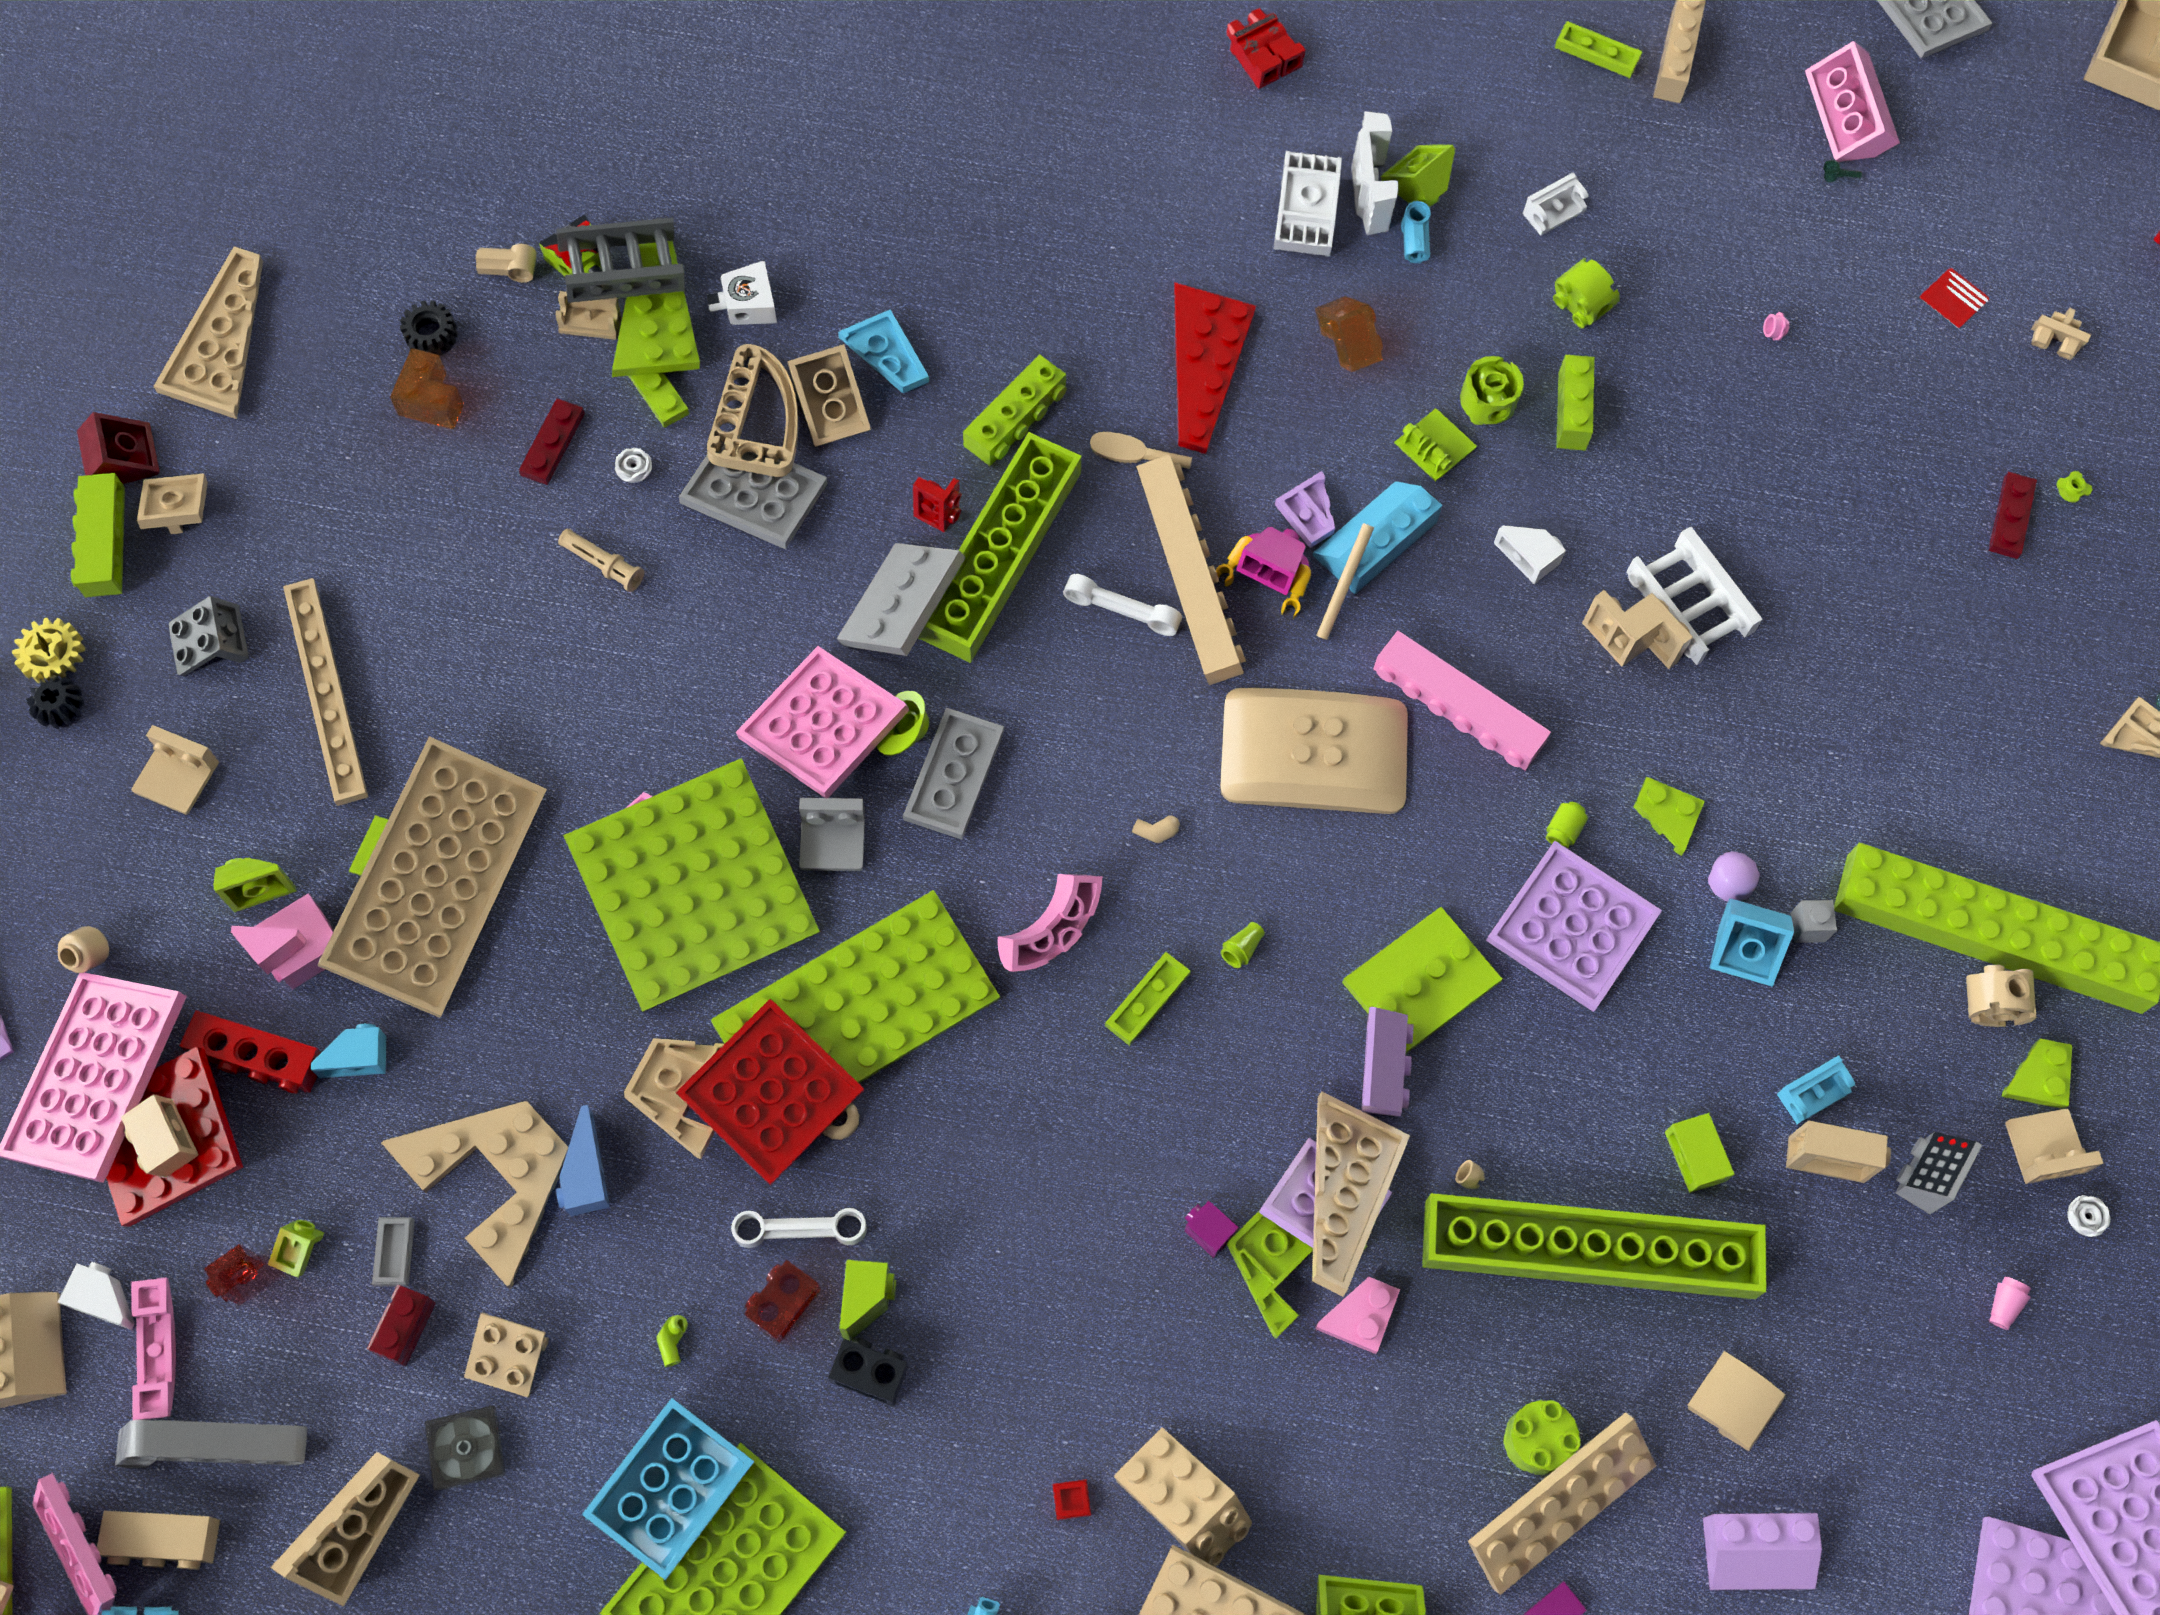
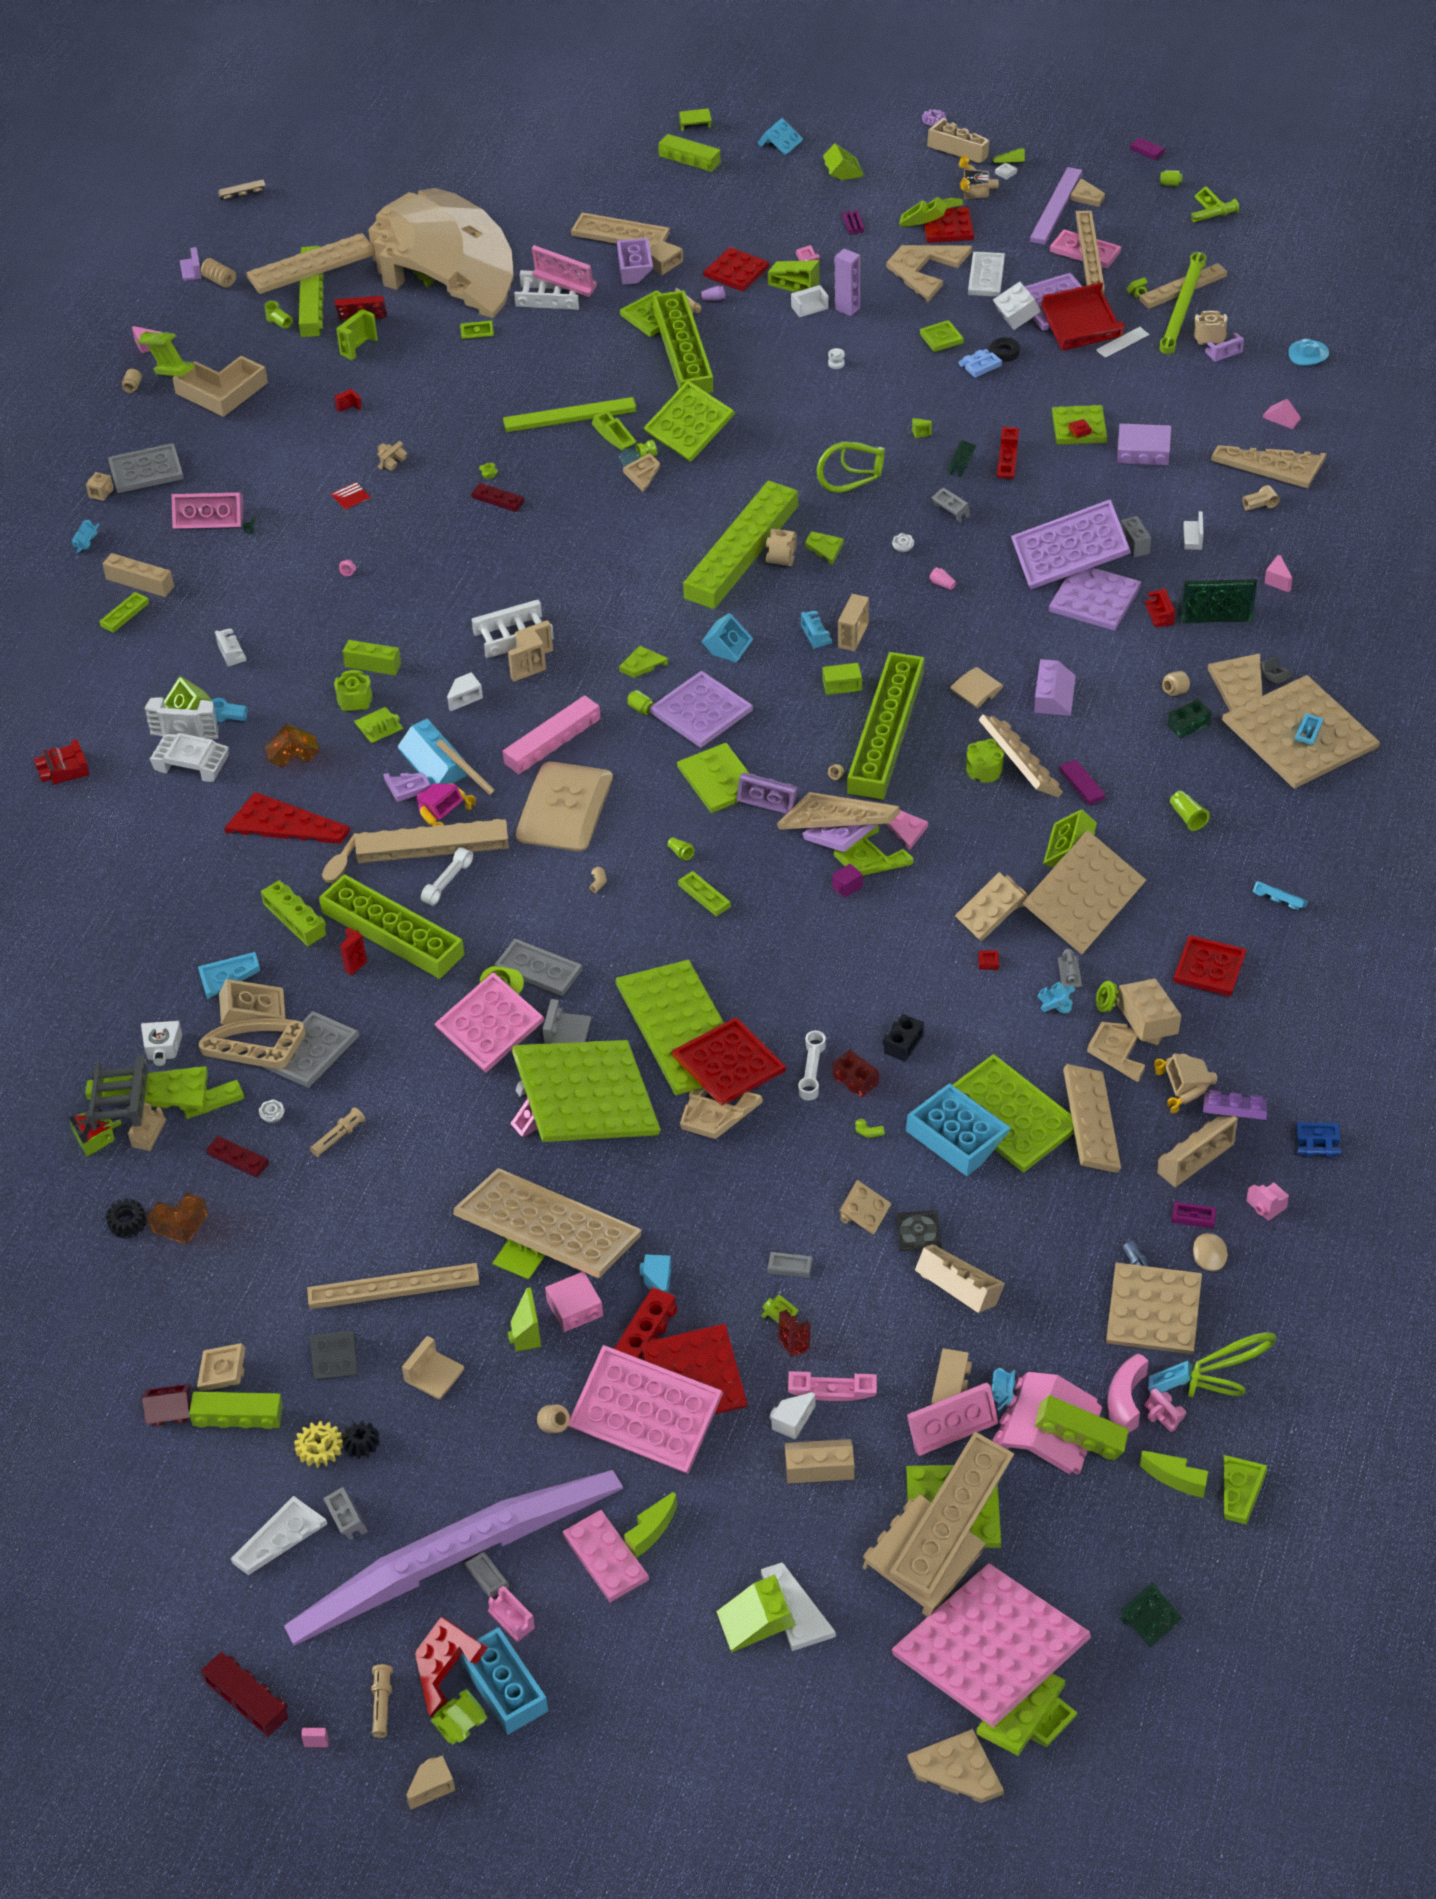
camera: 75 degrees left, 20 degrees down
light grey beam [115,1420,308,1468] -> none
brick [121,1095,198,1177] -> none
tan wing [153,247,263,419] -> none
bright pink slope [231,926,306,975] -> none
dark red brick [367,1284,436,1367] -> none
tan wing [382,1101,568,1289] -> none
tan piece [476,244,537,283] -> none
medium blue slope [556,1105,610,1216] -> none
light grey plate [837,543,965,656] -> none
lime slope [839,1260,896,1341] -> none
bright pink brick [998,874,1103,972] -> none
lime brick [1553,258,1620,329] -> none
lavender hair [1708,851,1760,901] -> none
light grey brick [1790,900,1837,943] -> none
slope [1895,1132,1982,1214] -> none
tan bracket [2005,1109,2103,1184] -> none

